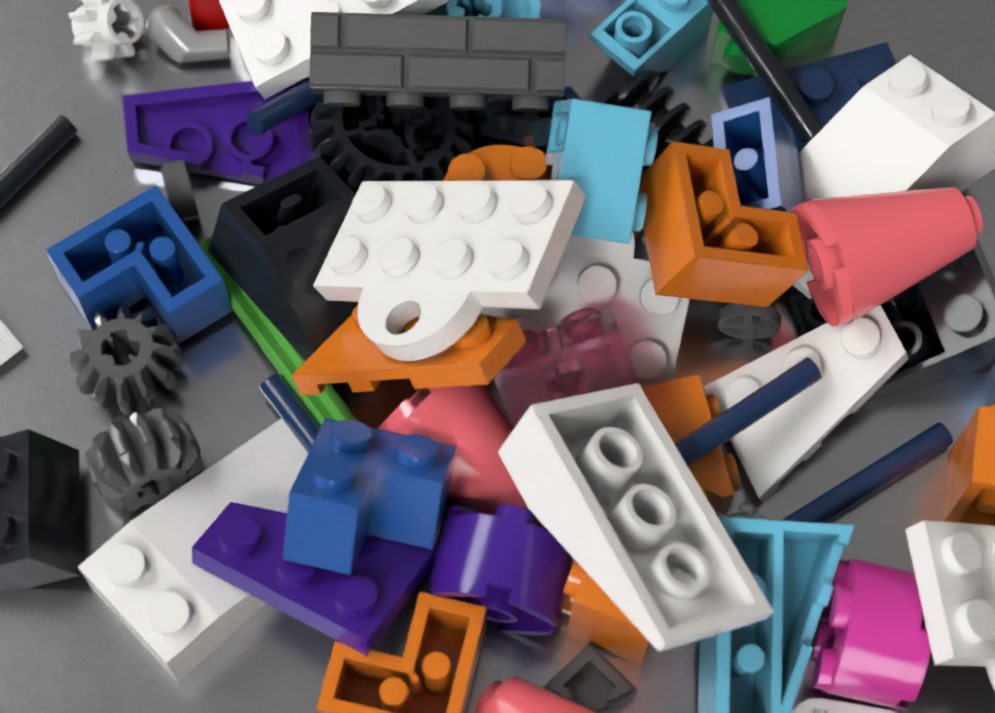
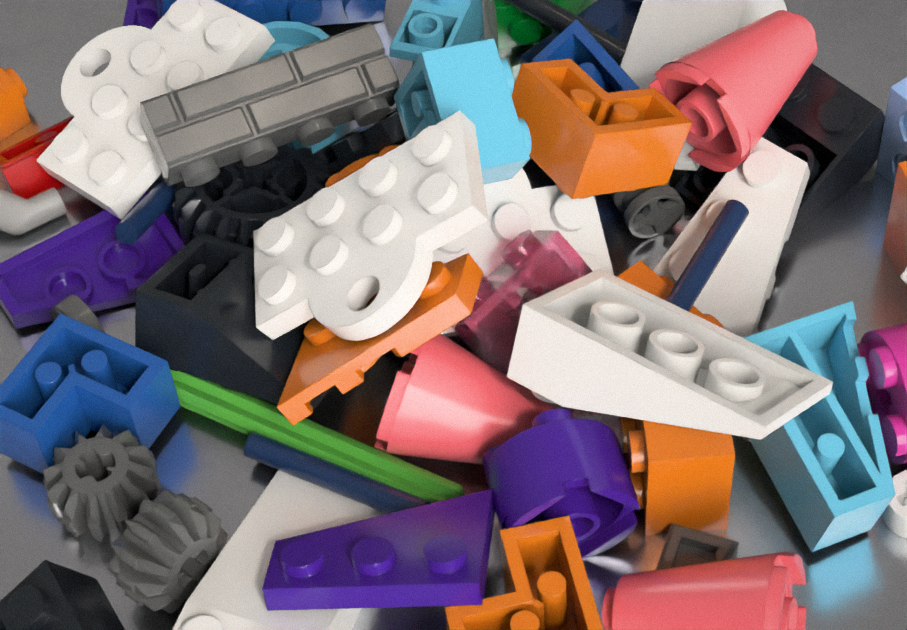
camera: 20 degrees left, 15 degrees down
blue brick [283,418,456,575] -> none
dark blue bar [781,422,953,523] -> none

